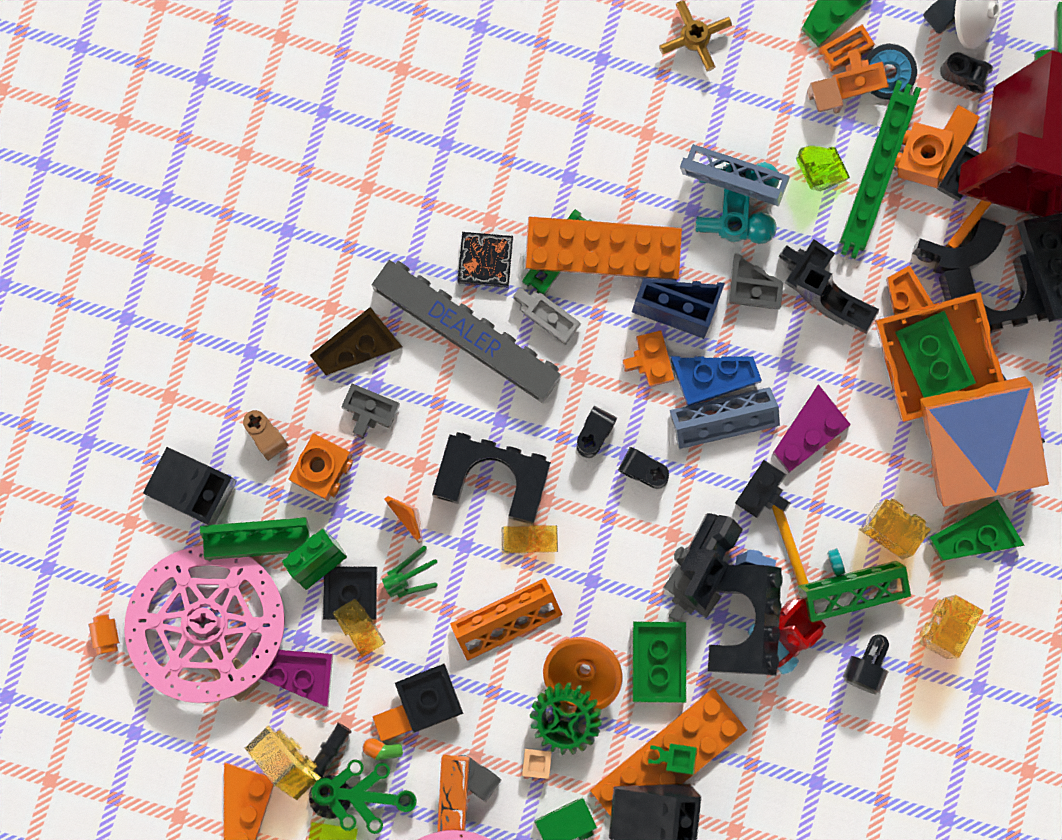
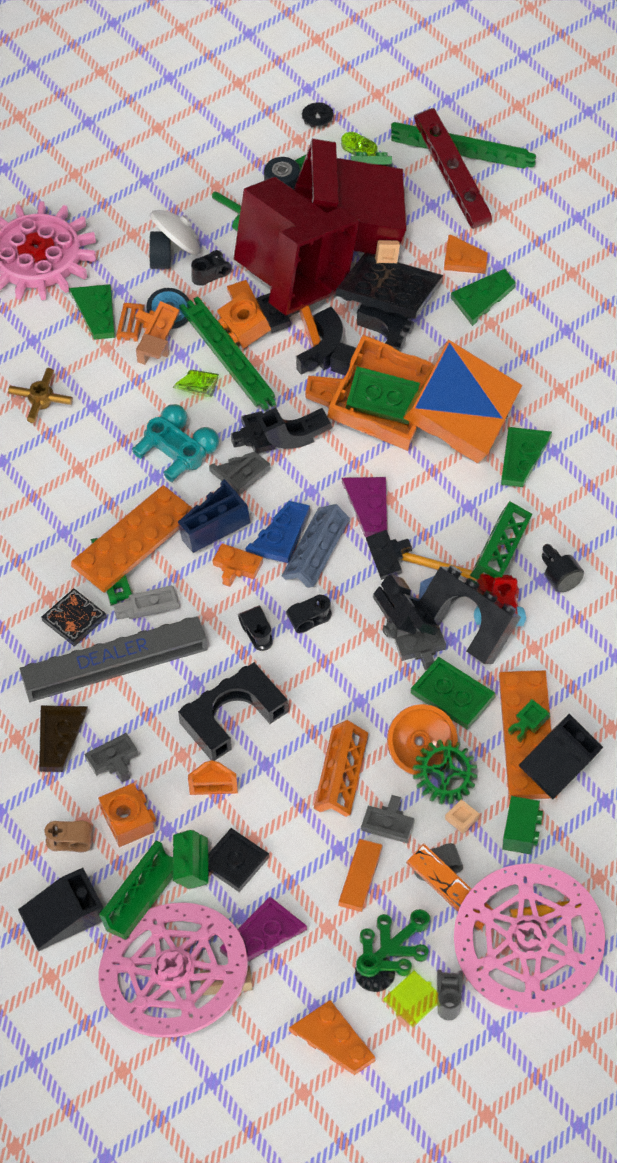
camera: 50 degrees left, 25 degrees down
orange brick [88,614,119,655] -> none
clear yellow brick [244,725,321,800] -> none
black pin [309,722,352,777] -> none
clear yellow slope [333,599,386,657] -> none
arm [363,739,403,760] -> none
green plant [382,546,438,598] -> none
black tile [395,663,464,733] -> none
clear yellow slope [501,525,558,554] -> none
sand blue fence [680,144,790,207] -> none
teal tile [827,548,845,576] -> none
clear yellow brick [859,499,931,560] -> none
clear yellow brick [919,595,984,659] -> none
none -> dark grey hinge [361,795,415,843]

